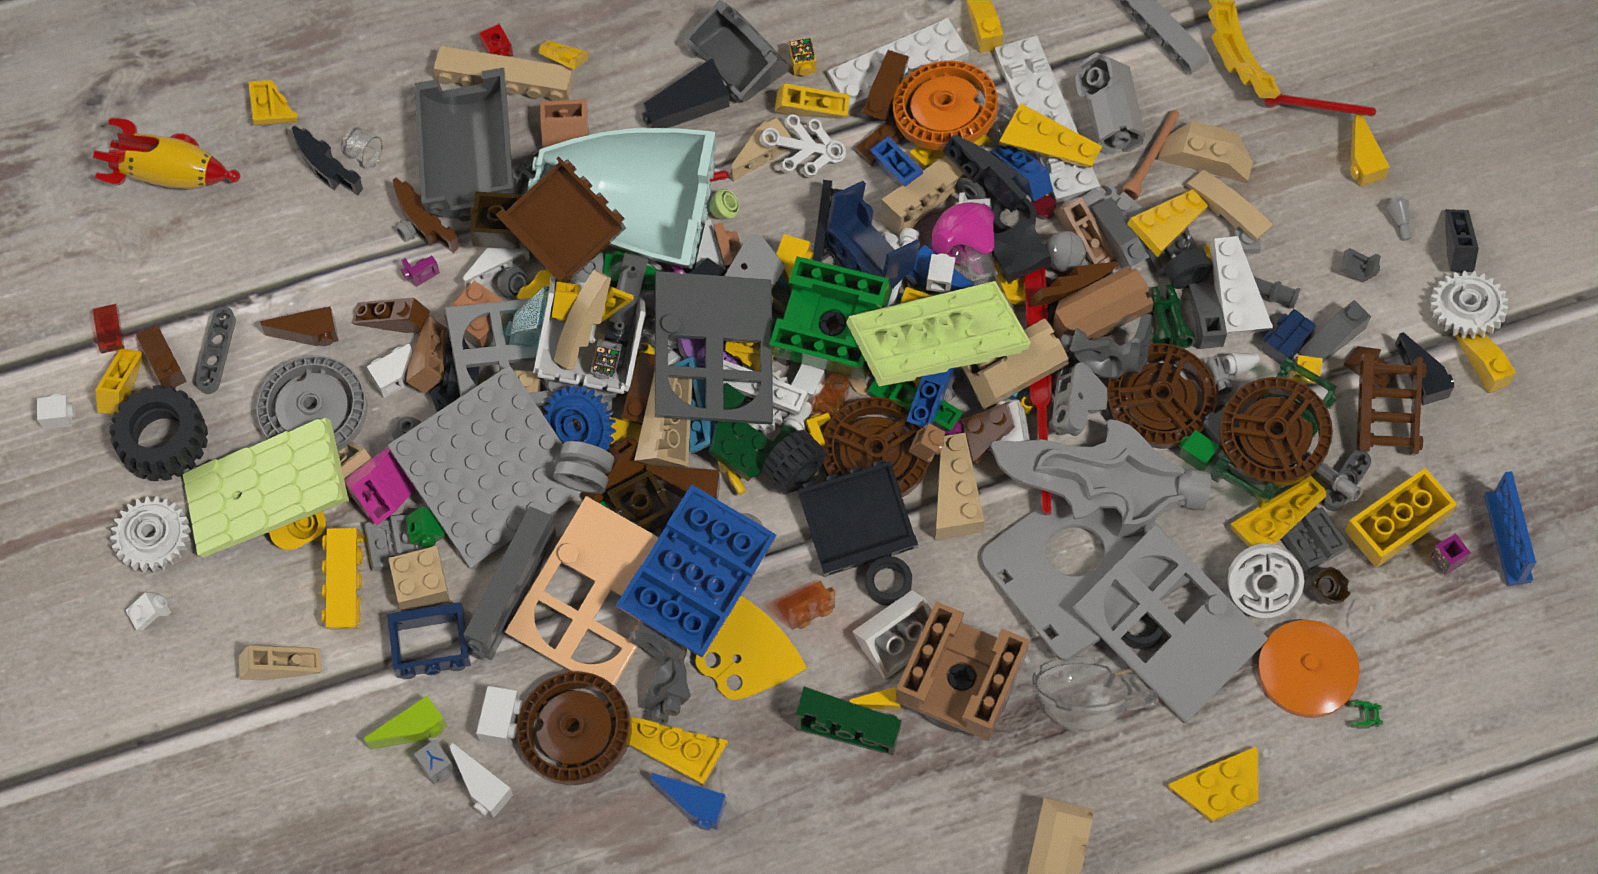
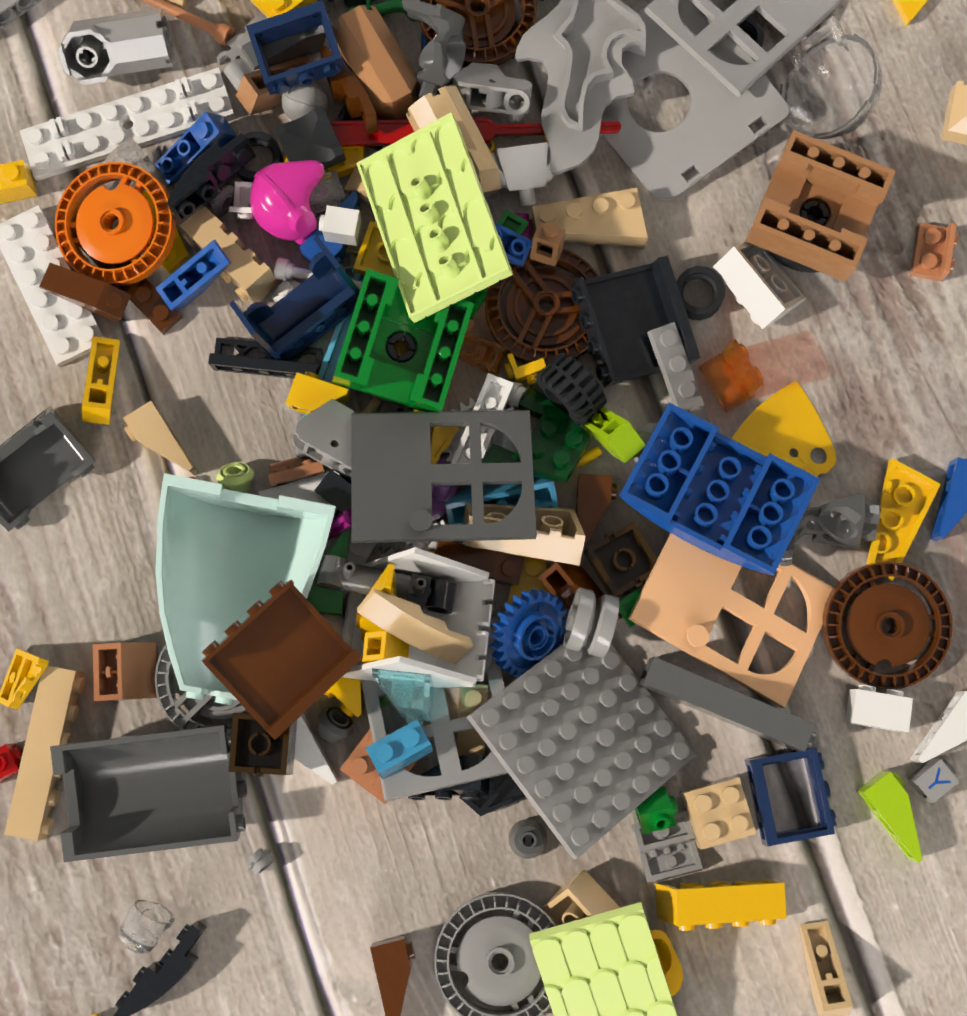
camera: 90 degrees left, 15 degrees up
dark pink slope [344,447,415,525] -> none
reddish brown slope [352,298,430,333] -> none
white slope [367,344,413,398] -> none
reddish brown slope [393,177,460,253] -> none
magenta bracket [401,255,440,287] -> none
medium nougat slope [406,317,447,393] -> none
brick [590,339,622,379] -> none
black slope [642,59,730,128] -> none
white plant [760,114,846,178] -> none
brick [789,38,816,76] -> none
white brick [792,364,825,405] -> none
dark green wedge [795,686,902,756] -> none
yellow piece [849,687,901,711] -> none
reddish brown wing [962,403,1015,464] -> none
yellow wing [998,103,1102,169] -> none
dark red tile [1033,195,1056,220] -> none
none -> dark blue window [246,0,346,95]
none -> dark azure brick [365,719,433,779]
none -> lime slope [581,407,646,463]
none -> light grey plate [647,322,711,423]
none -> nougat bracket [909,222,959,282]

